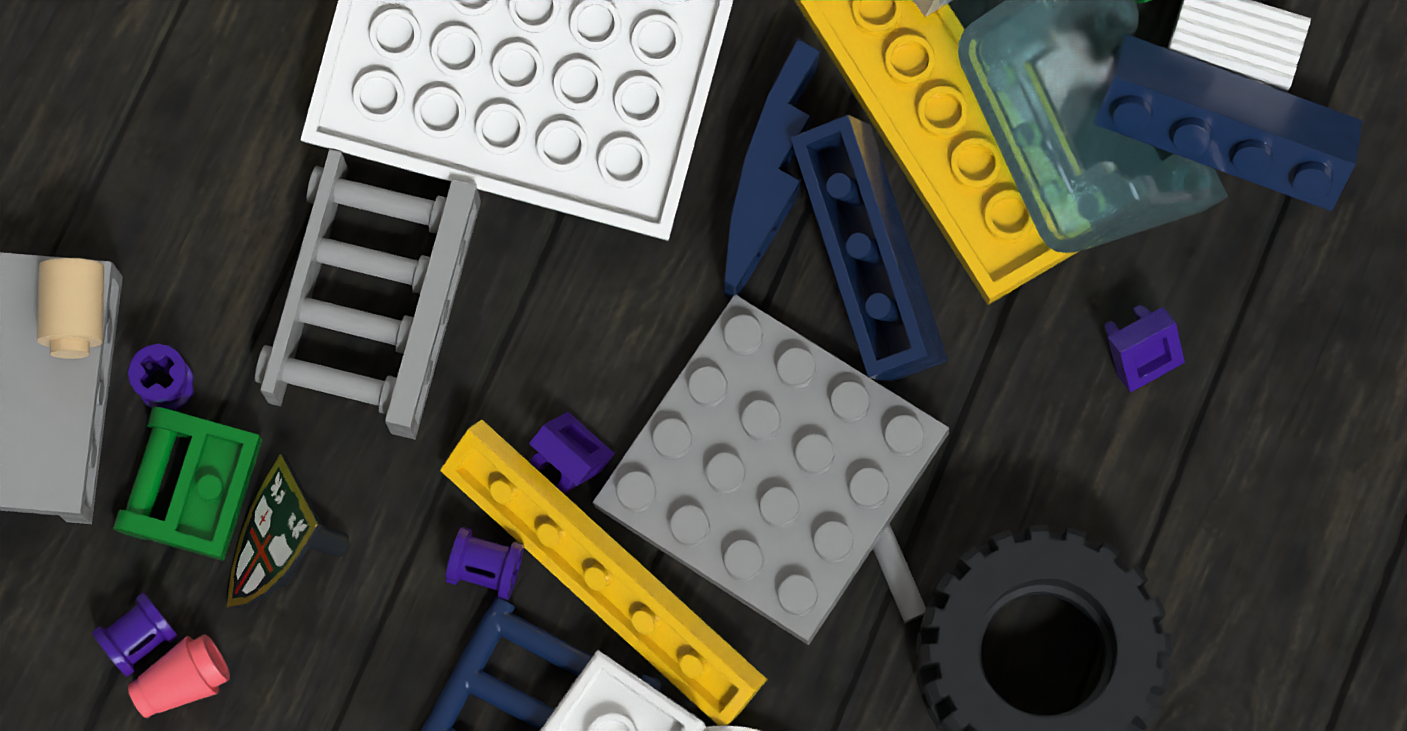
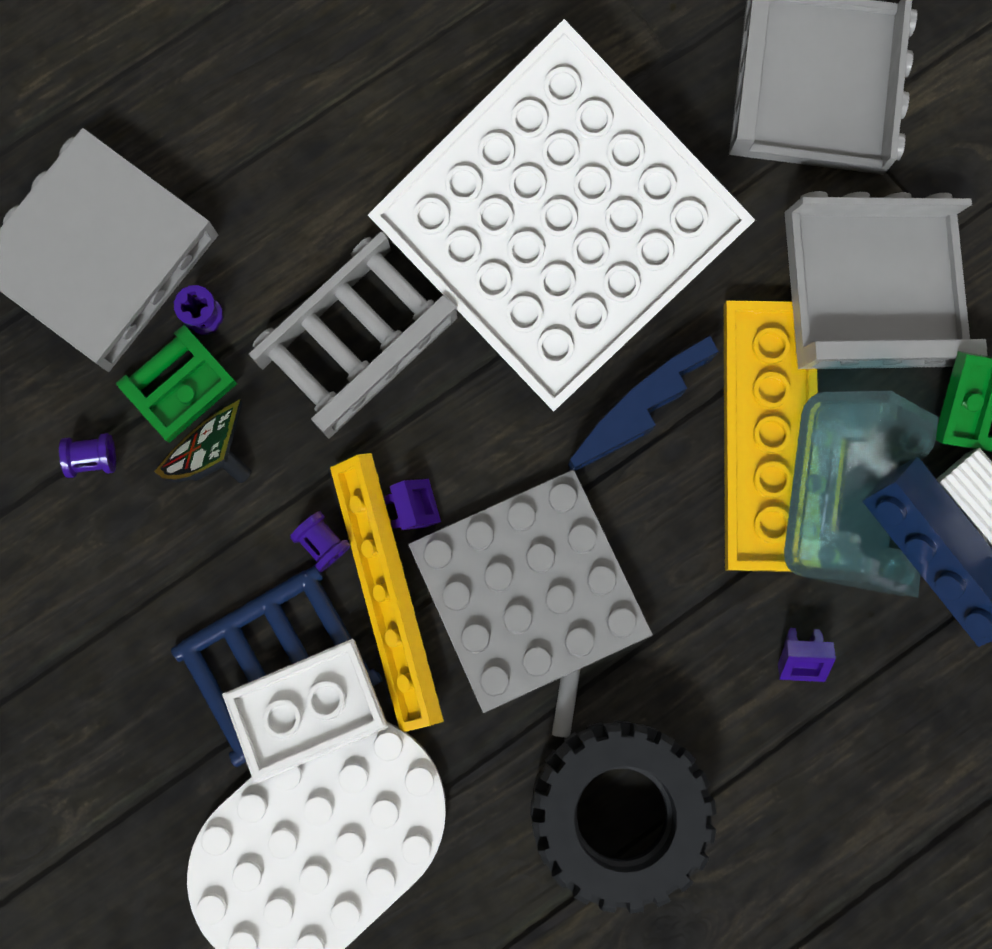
camera: 30 degrees right, 5 degrees up
tan brick [37,258,104,359] -> none
coral cone [127,634,230,718] -> none
dark blue brick [791,115,948,382] -> none

